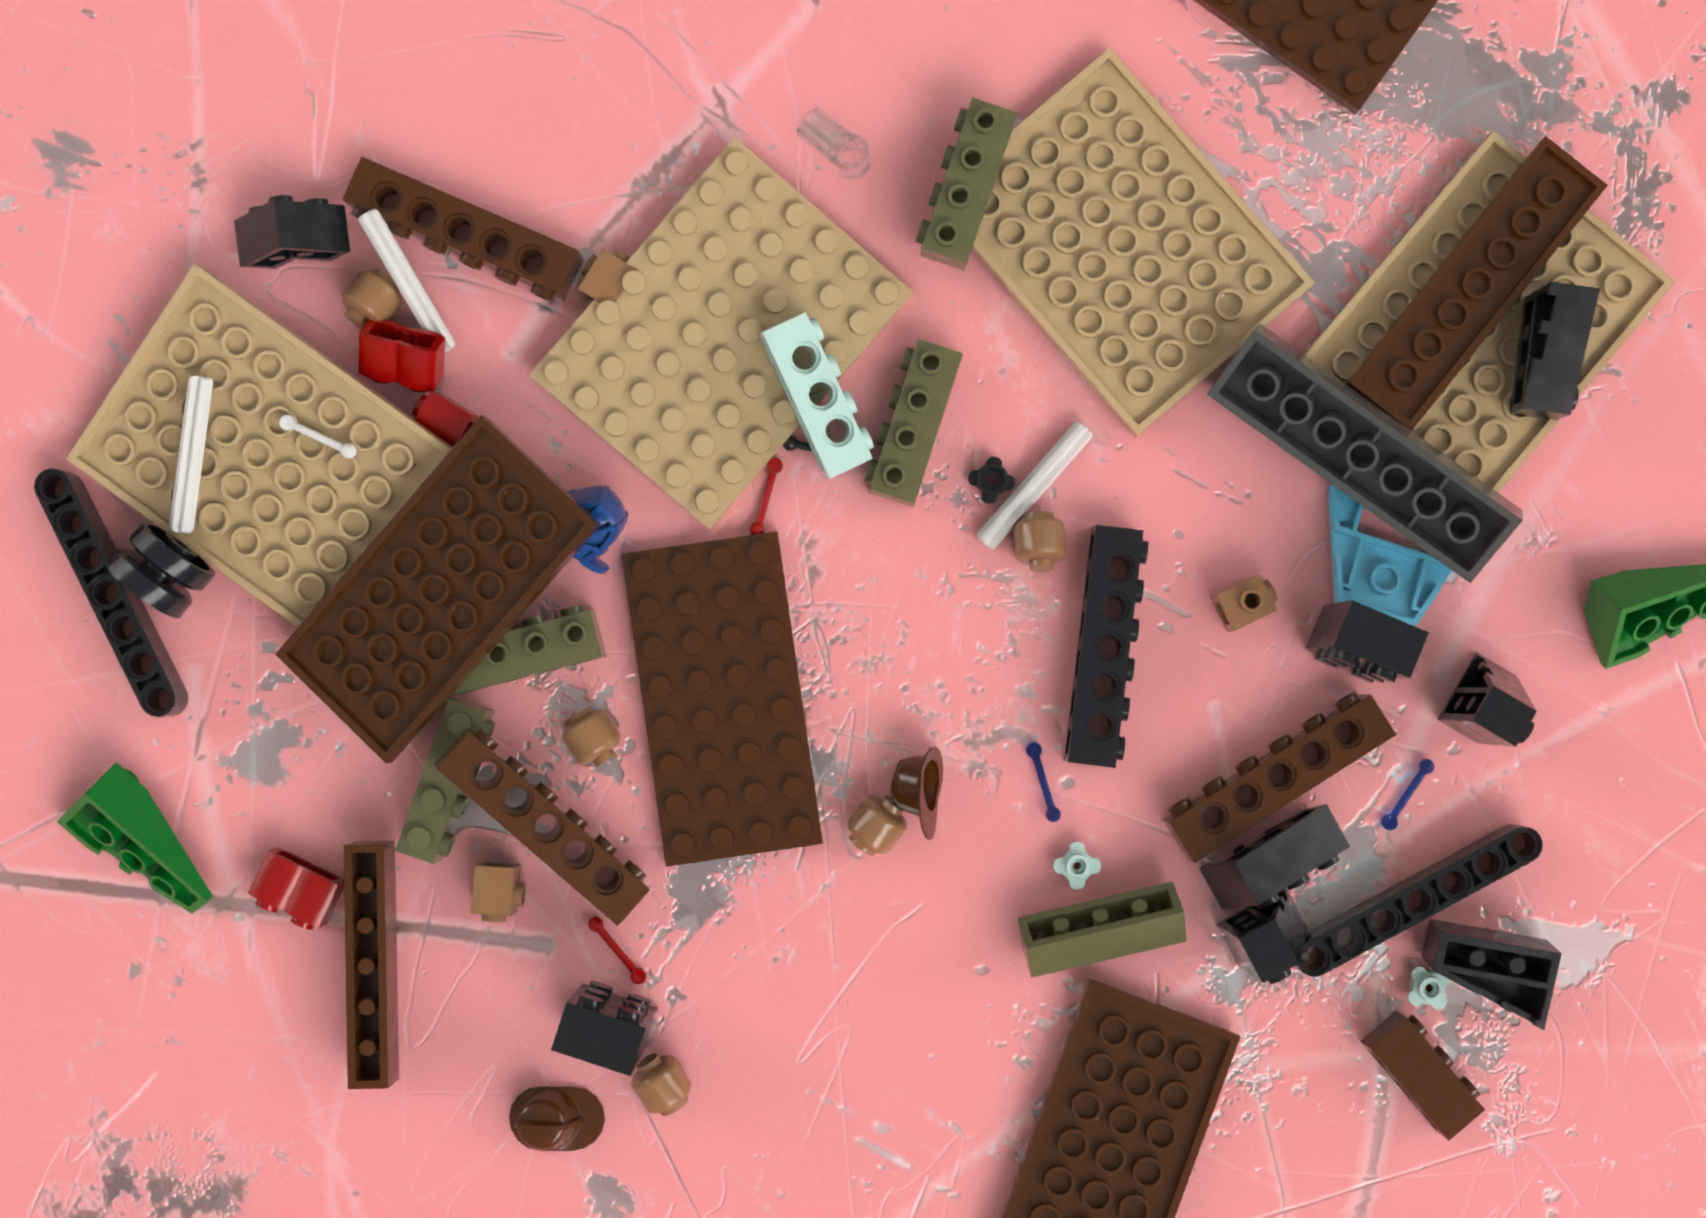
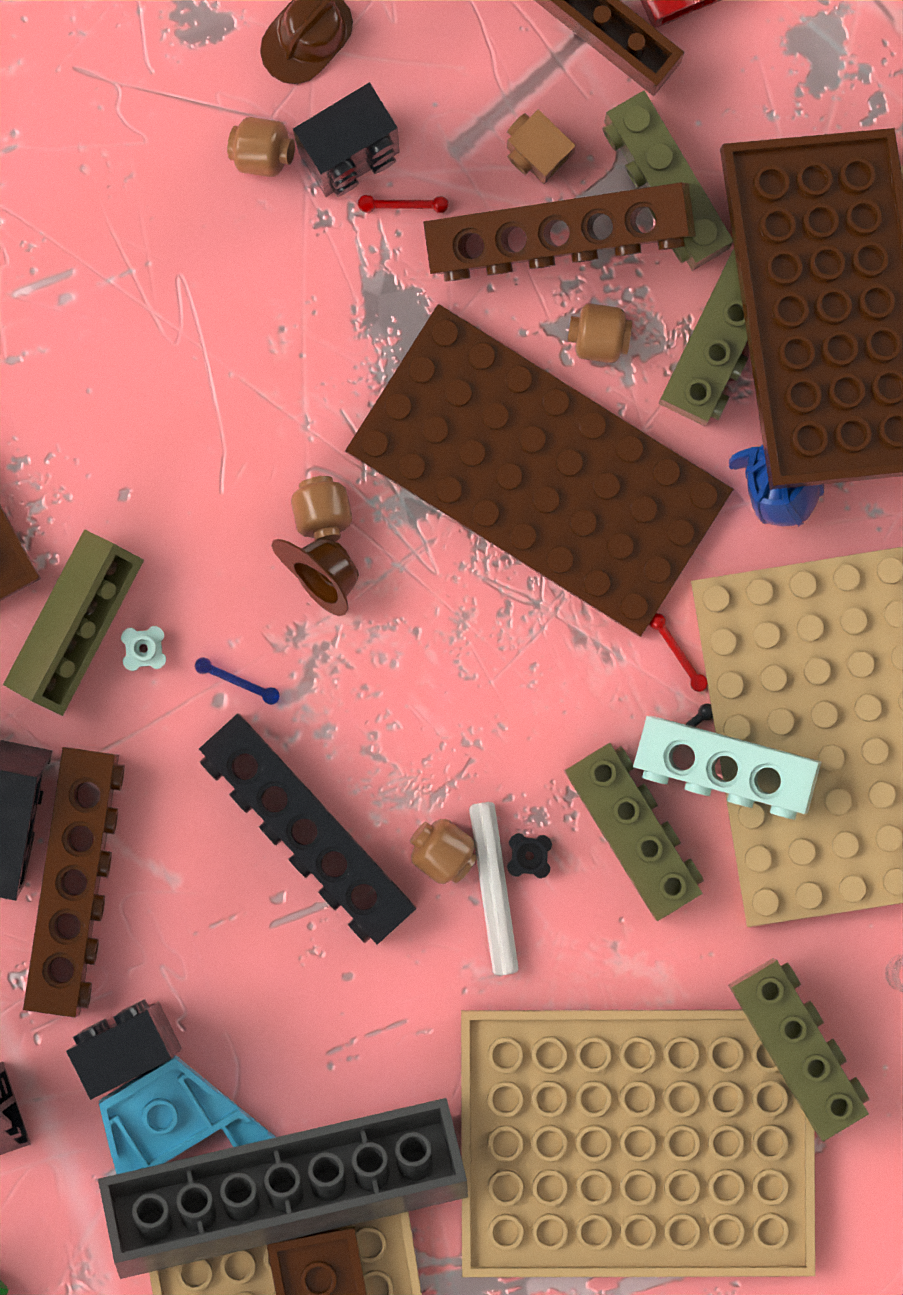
camera: 130 degrees right, 0 degrees up
medium nougat brick [1210,575,1278,632] -> none

